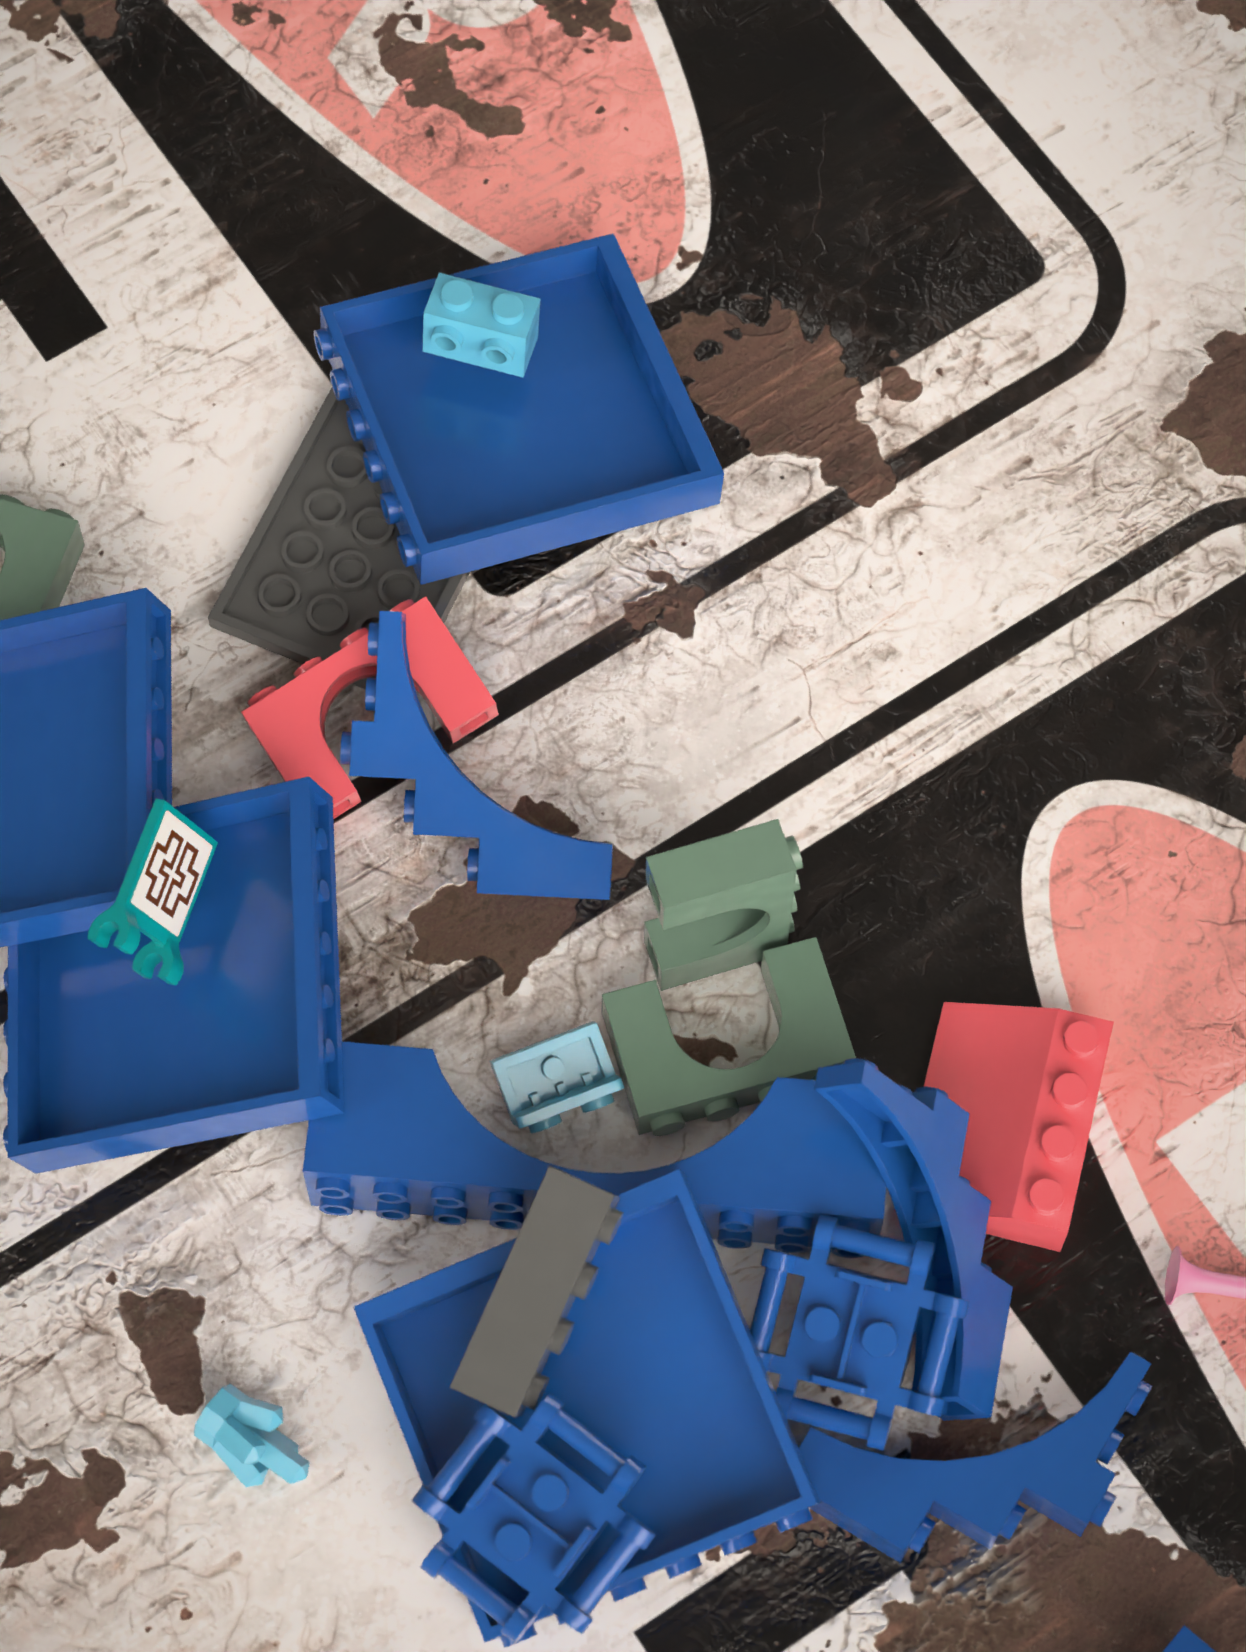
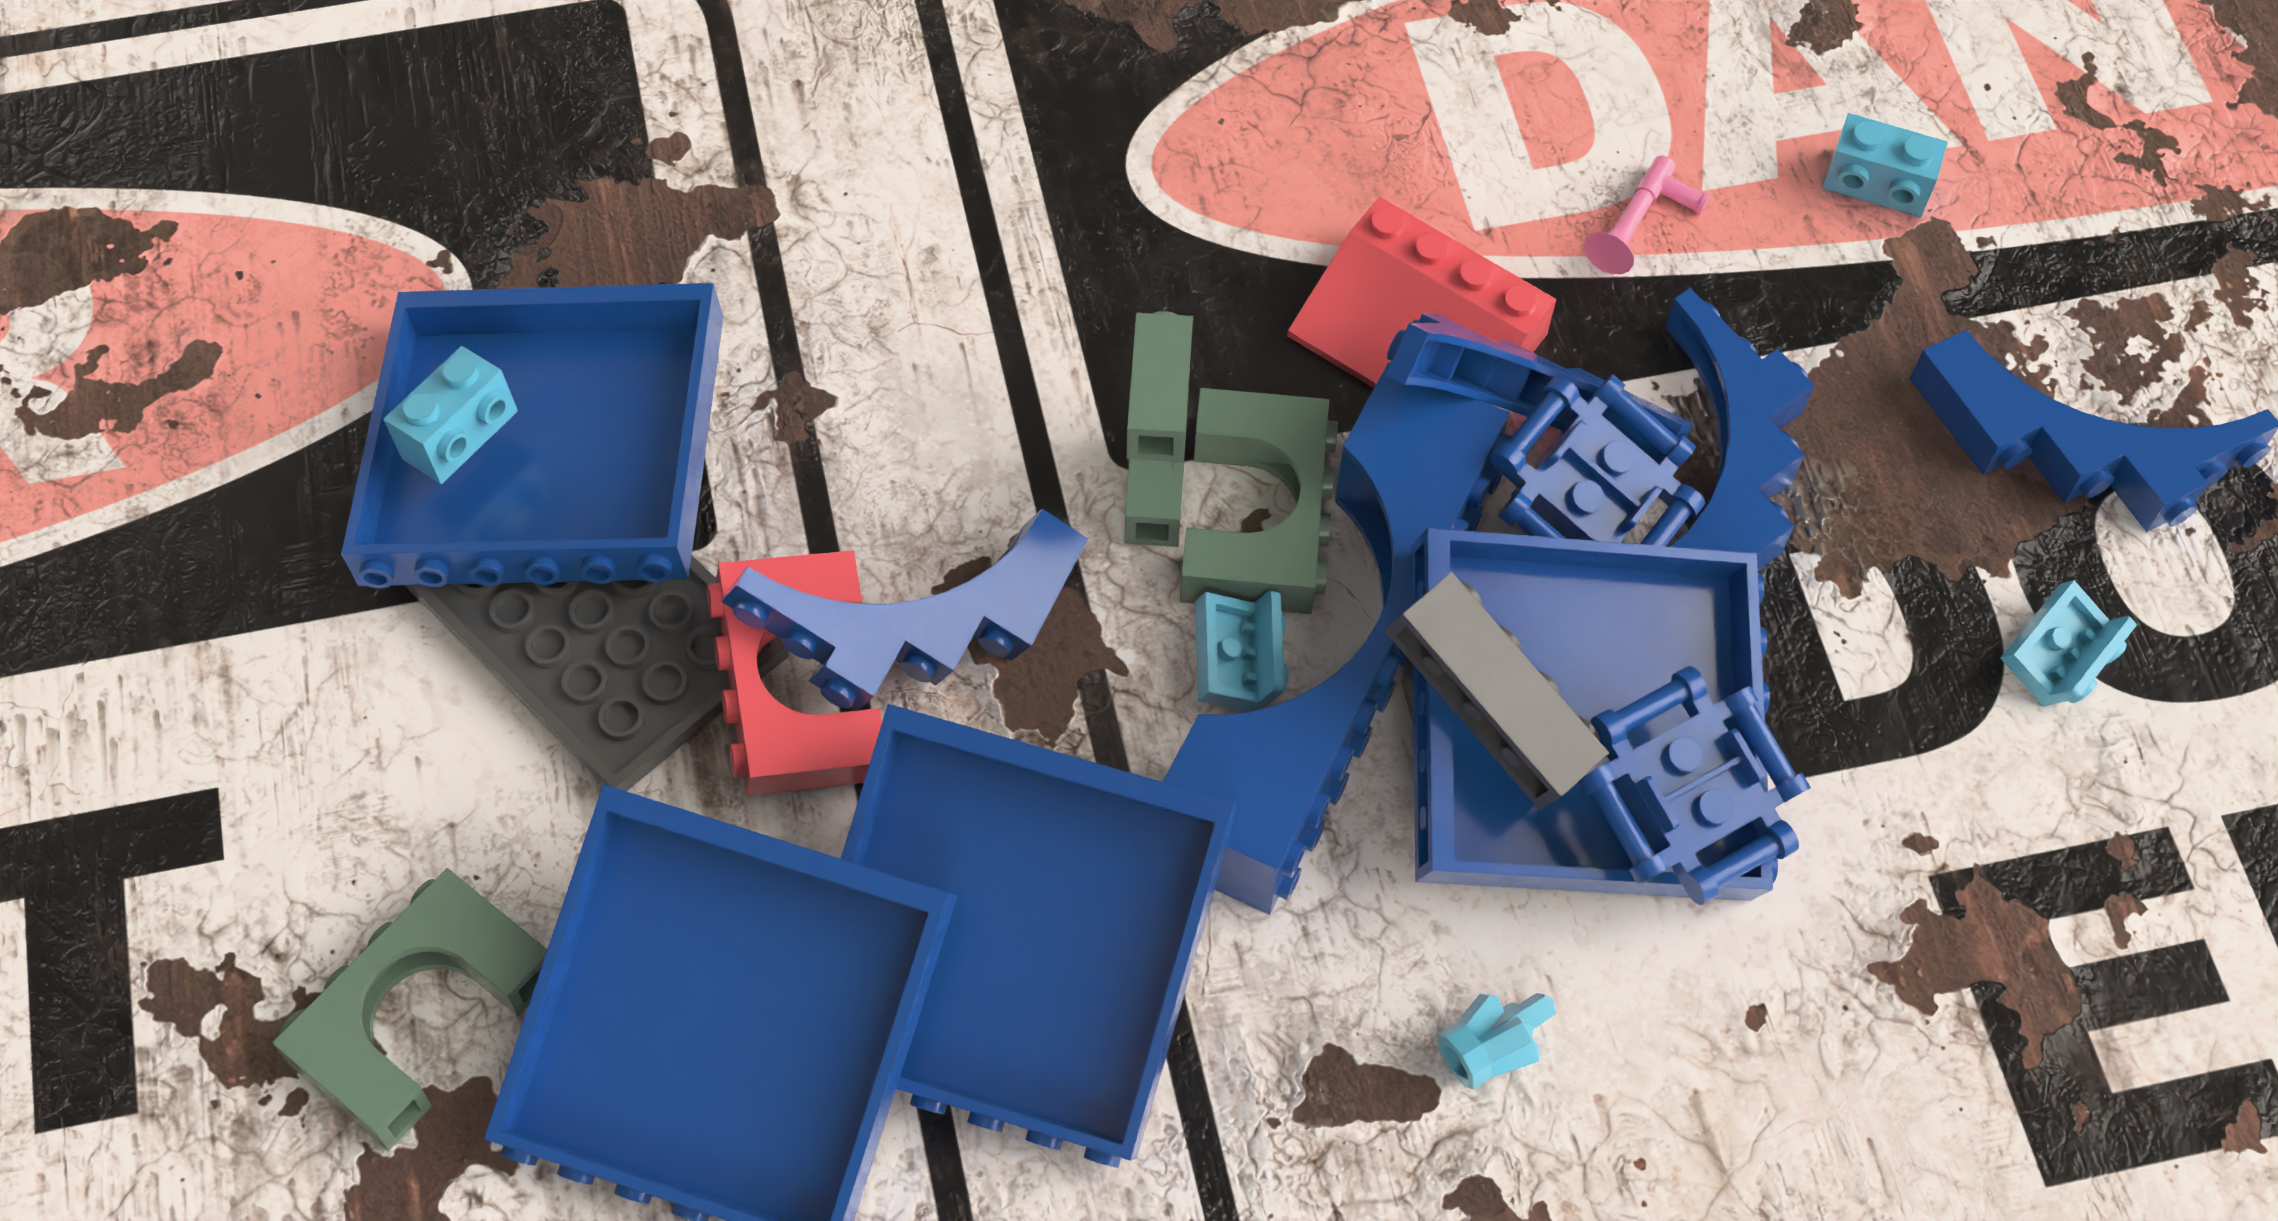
camera: 70 degrees left, 5 degrees down
flag [88,798,218,986] -> none

